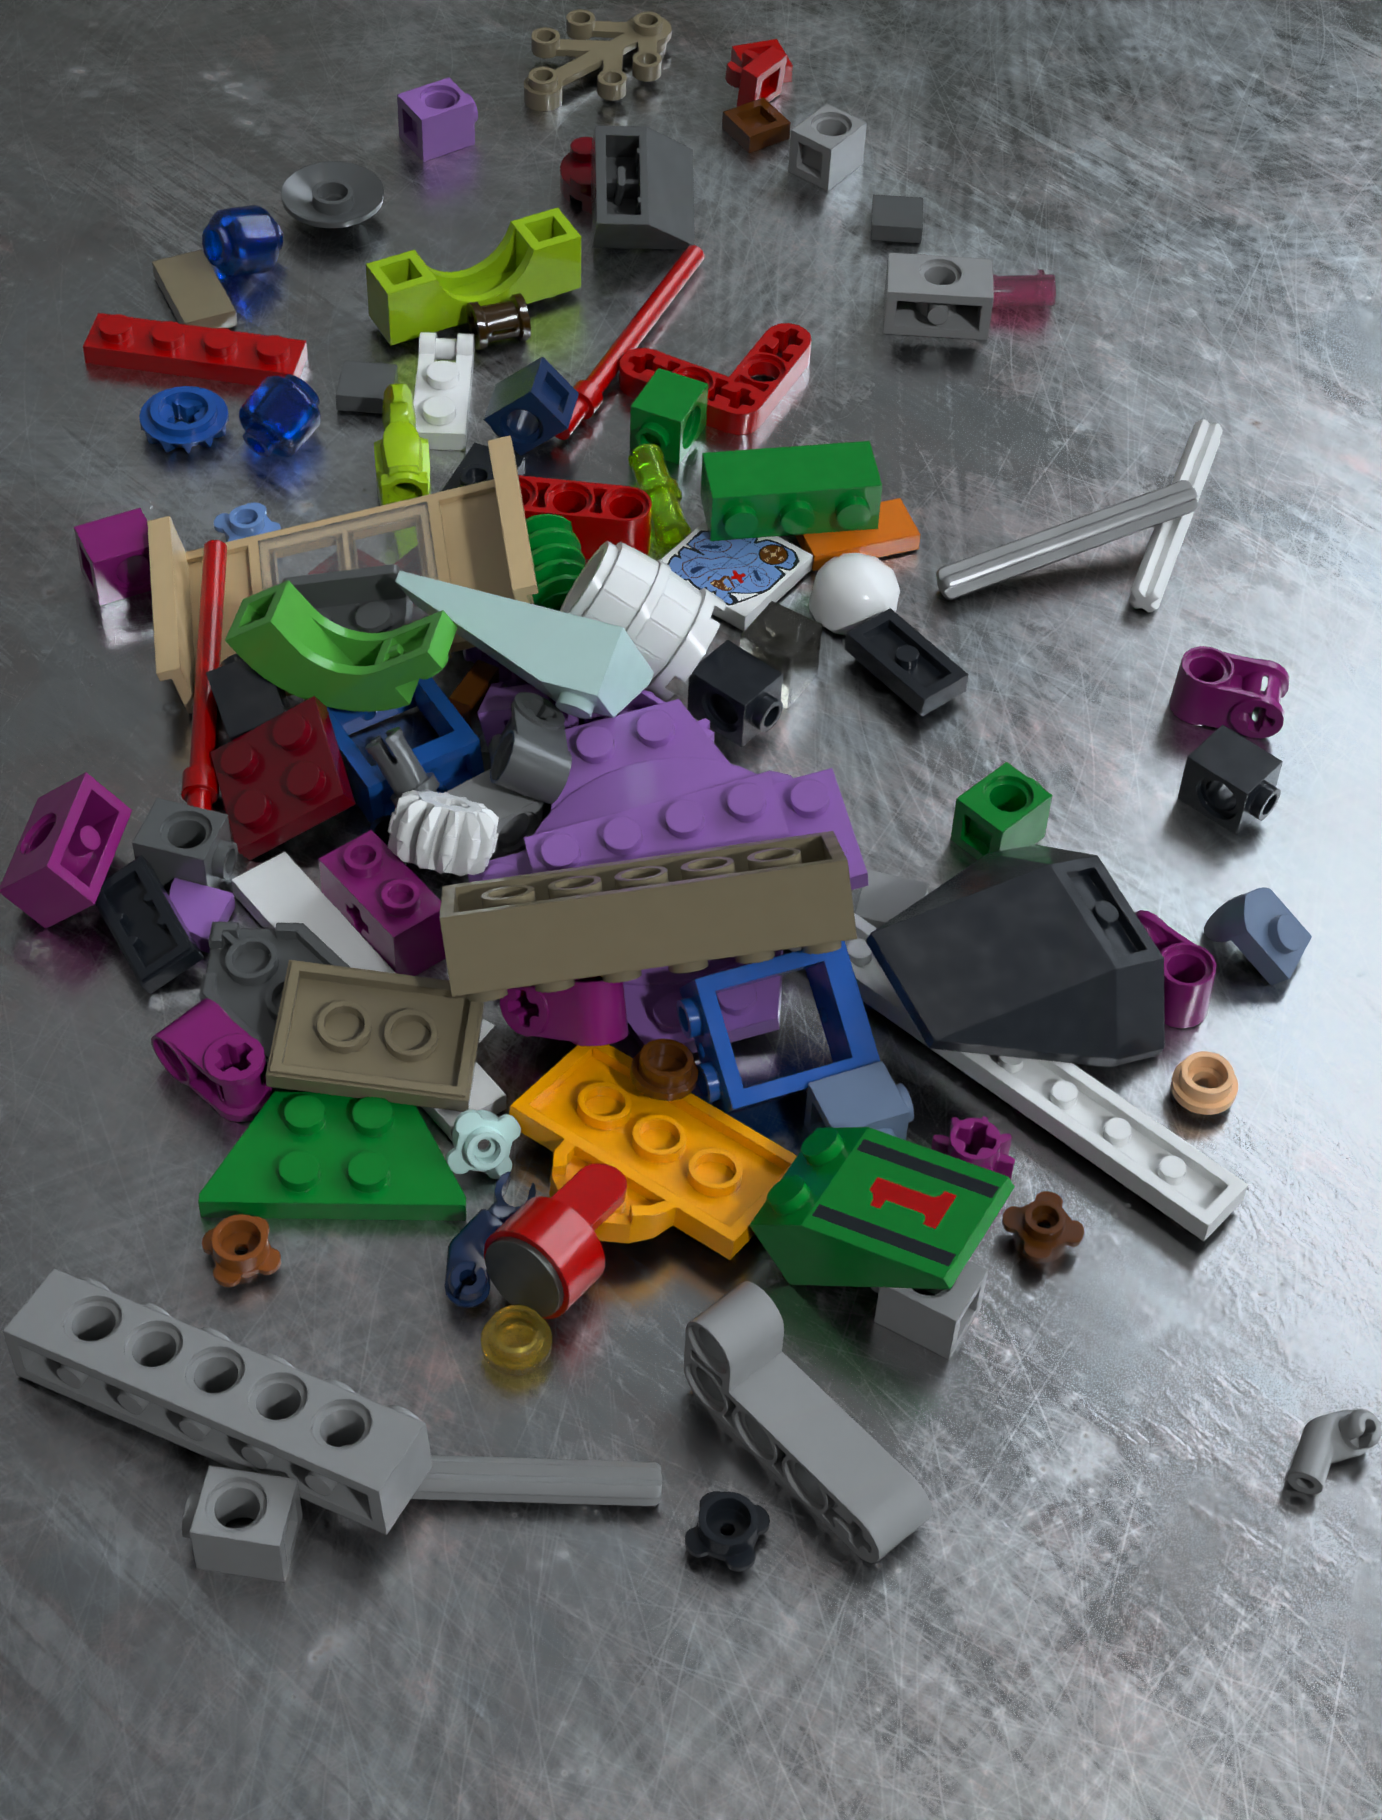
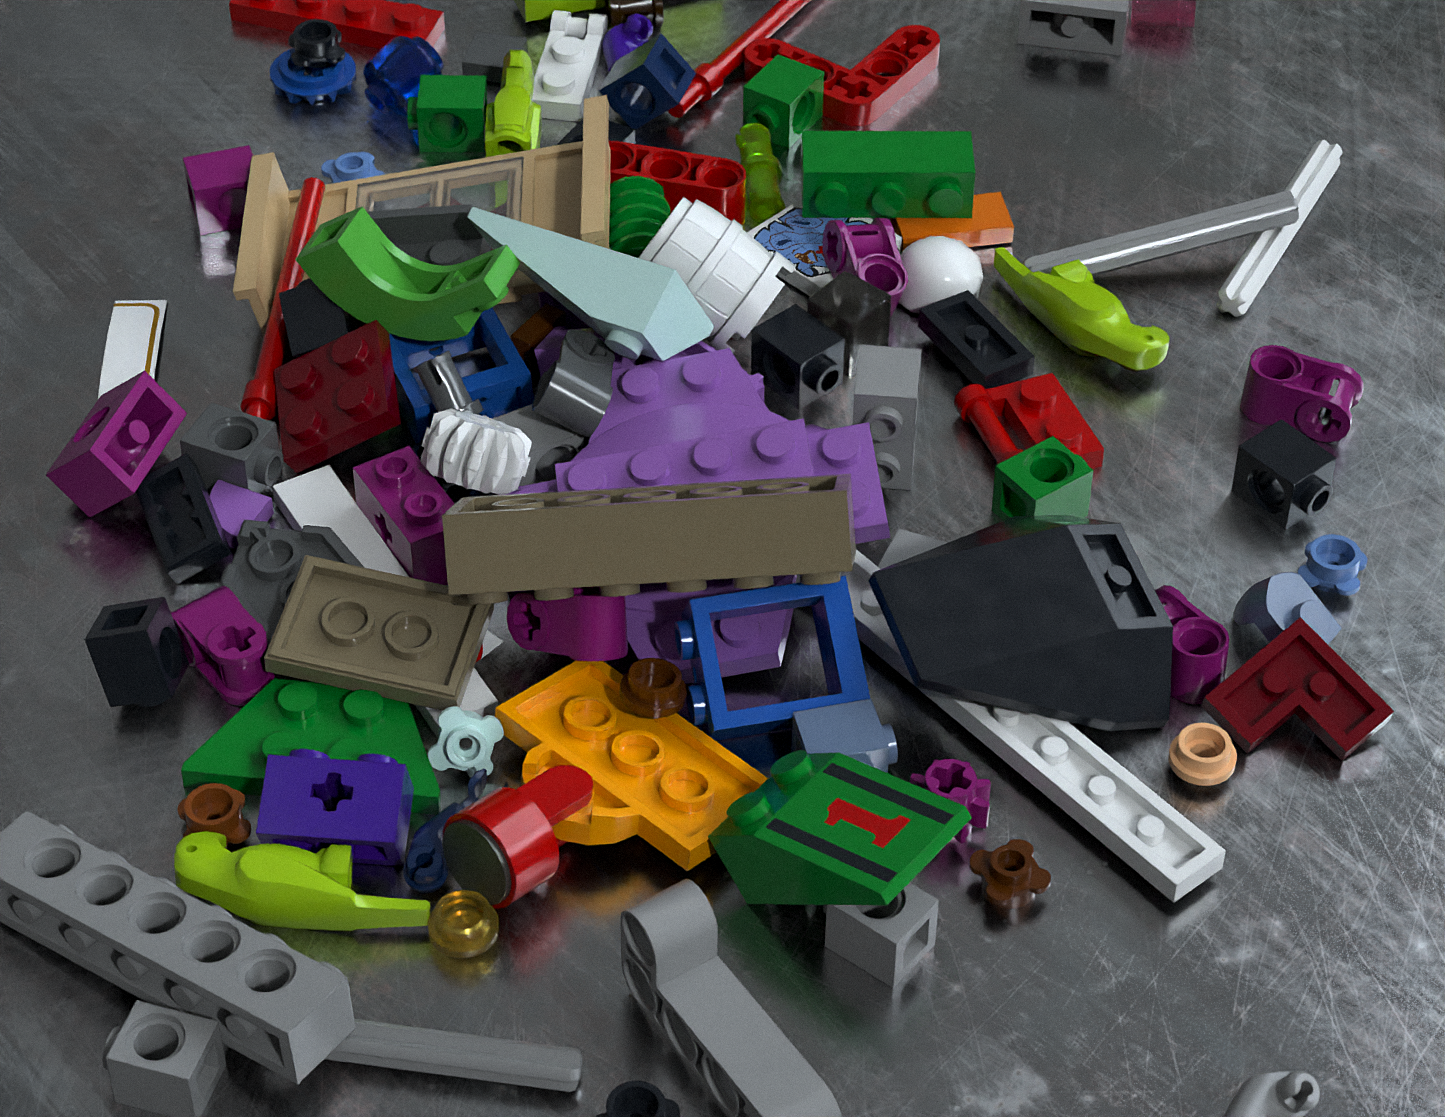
camera: 10 degrees right, 5 degrees down
none -> black brick [84,597,189,707]
none -> white sticker [98,300,167,399]
none -> lime animal [174,831,430,931]
none -> dark purple brick [256,749,414,866]
none -> black plate [288,19,345,68]
none -> green brick [407,75,488,153]
none -> dark purple arm [602,14,653,73]
none -> magenta piece [822,218,908,330]
none -> light grey brick [852,345,922,490]
none -> red plate [954,373,1104,469]
none -> lime animal [994,247,1170,372]
none -> dark red plate [1201,617,1394,761]
none -> medium blue plate [1297,534,1367,596]

